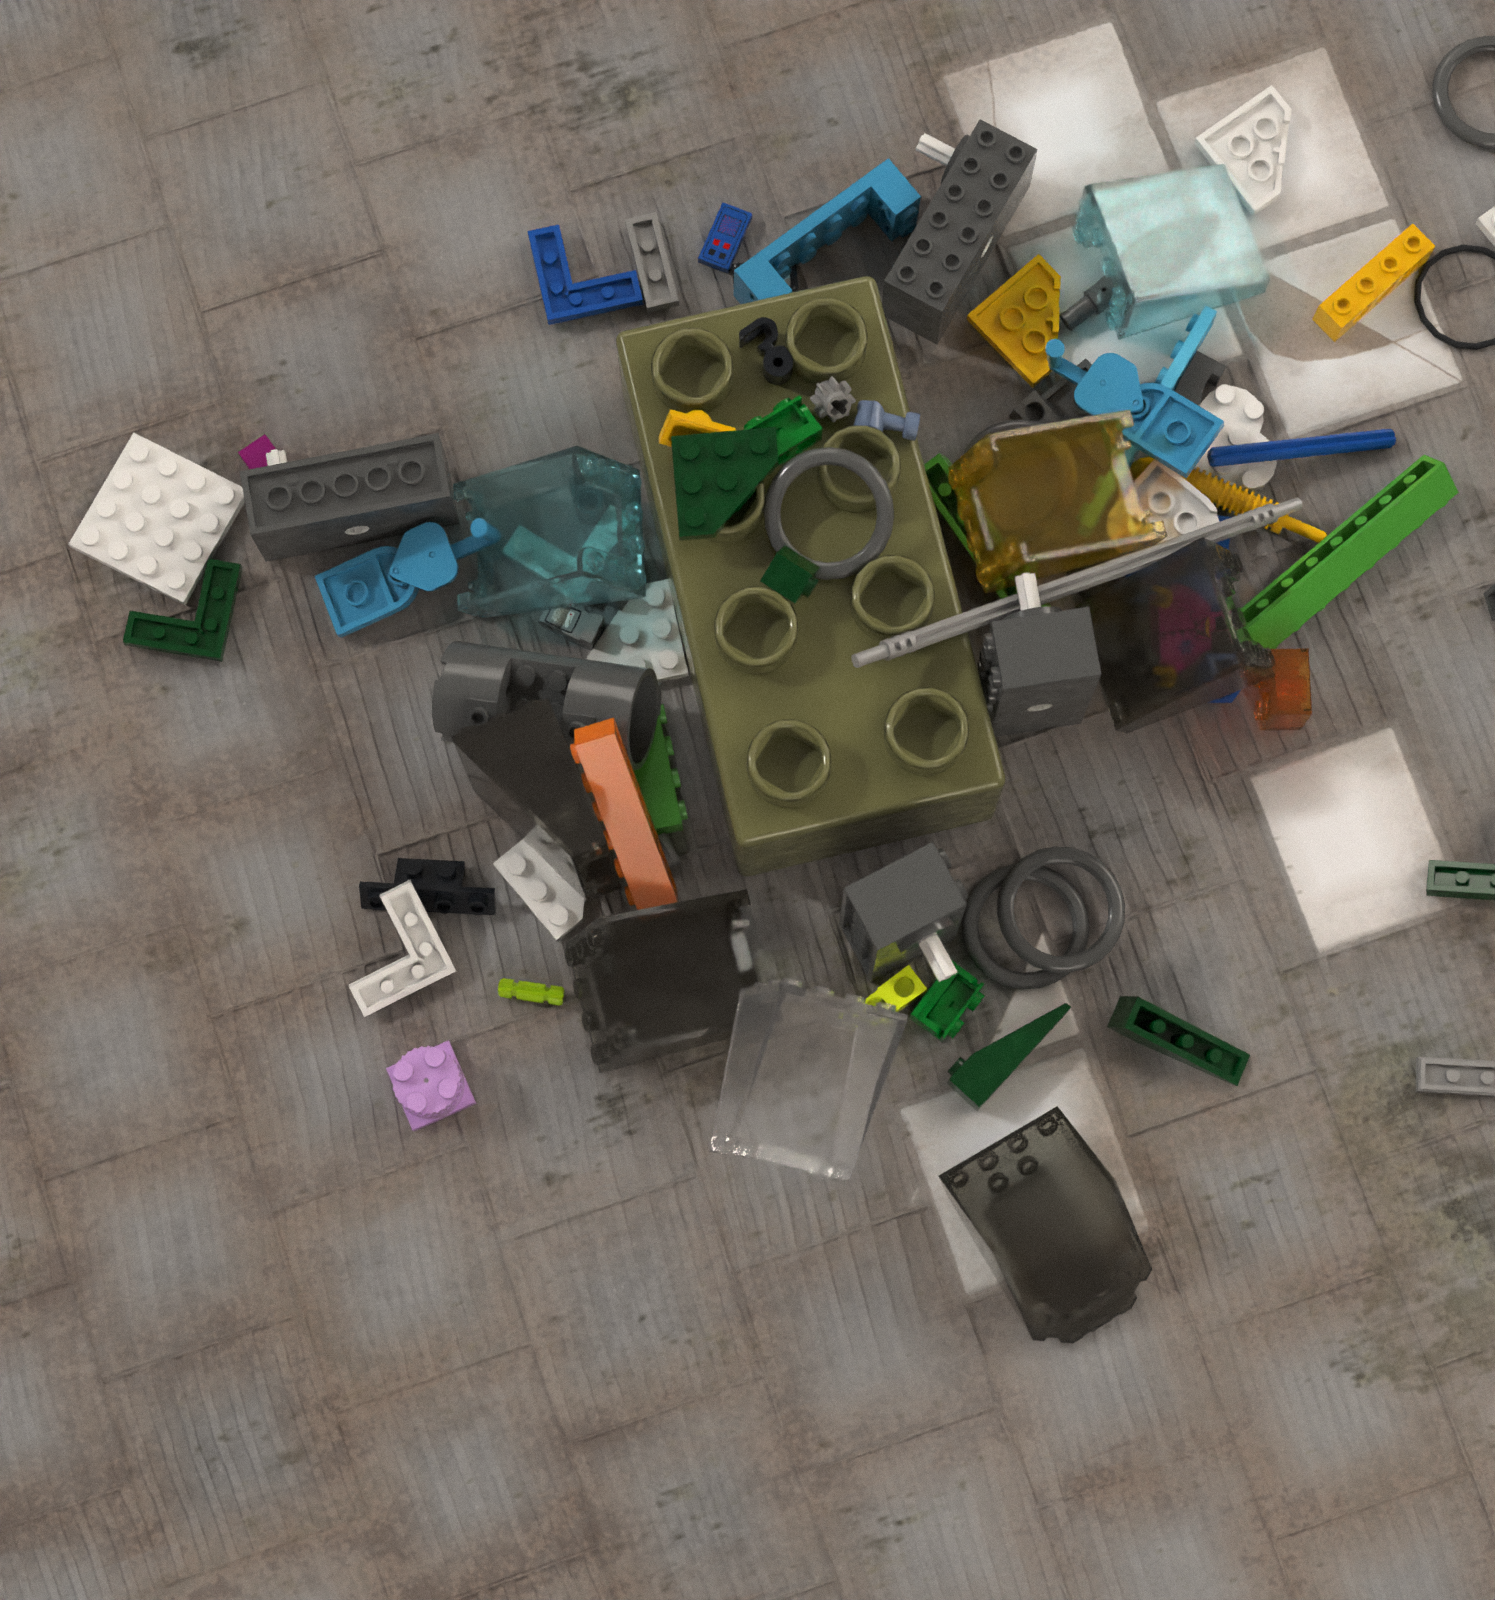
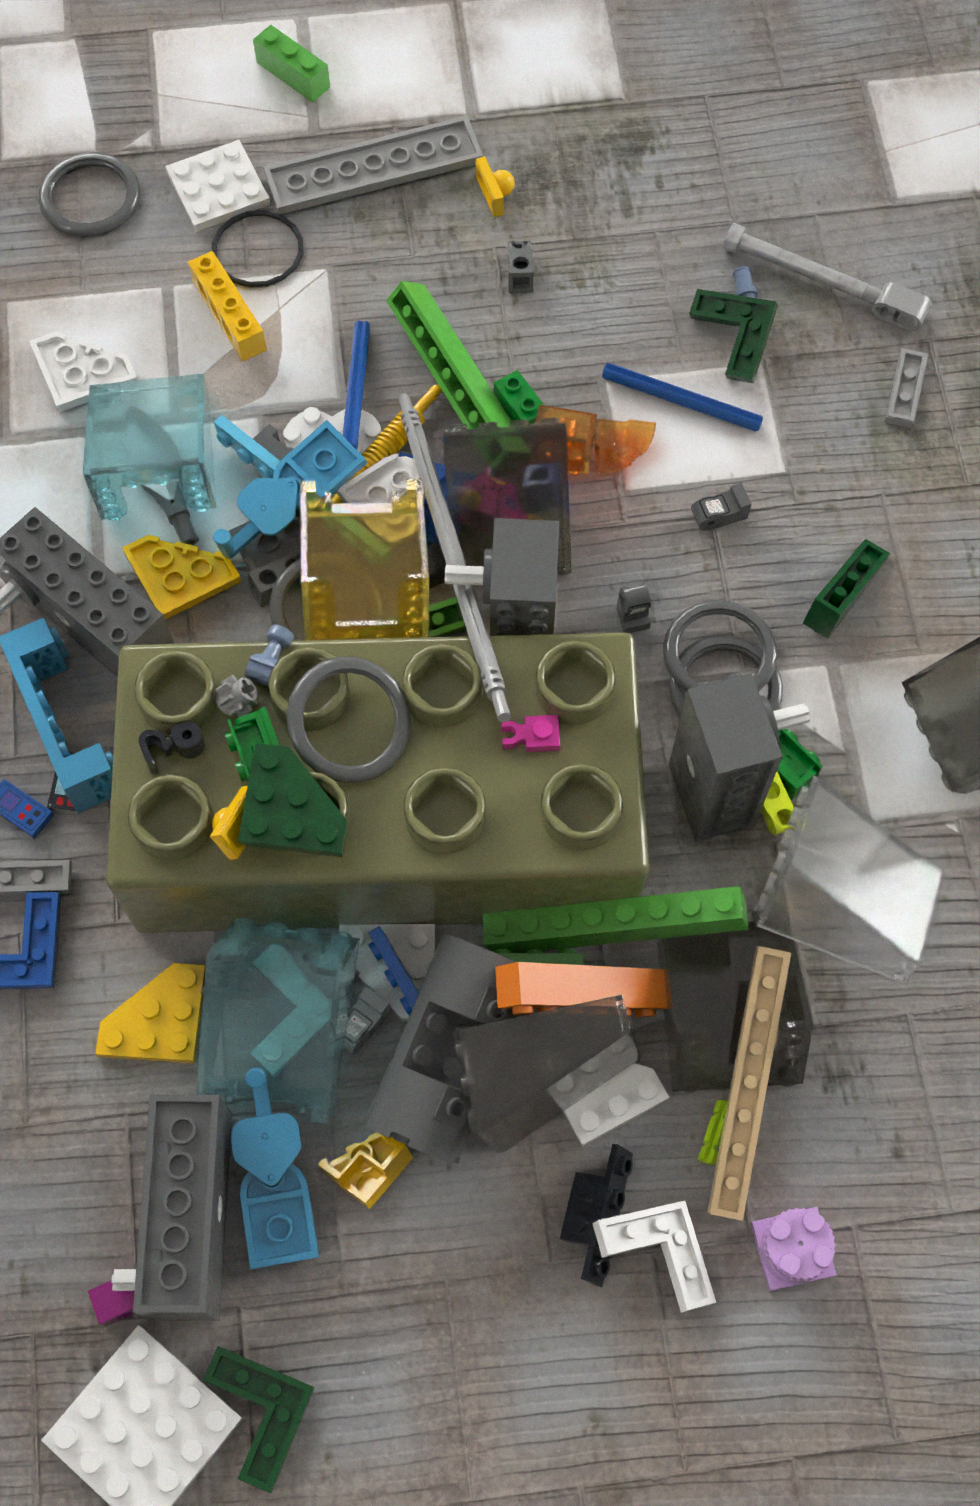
camera: 80 degrees left, 10 degrees down
dark green brick [760,545,820,603] -> none
dark green slope [947,1003,1071,1111] -> none
none -> yellow plate [95,963,207,1063]
none -> yellow slope [317,1132,413,1209]
none -> blue plate [368,926,419,1016]
none -> bright green brick [483,886,748,953]
none -> green hinge [493,370,549,441]
none -> dark pink plate [501,715,560,752]
none -> clear orange brick [594,419,656,474]
none -> blue axle [602,363,763,431]
none -> dark grey leg [616,582,651,633]
none -> dark grey leg [691,482,752,530]
none -> tan plate [708,946,791,1221]

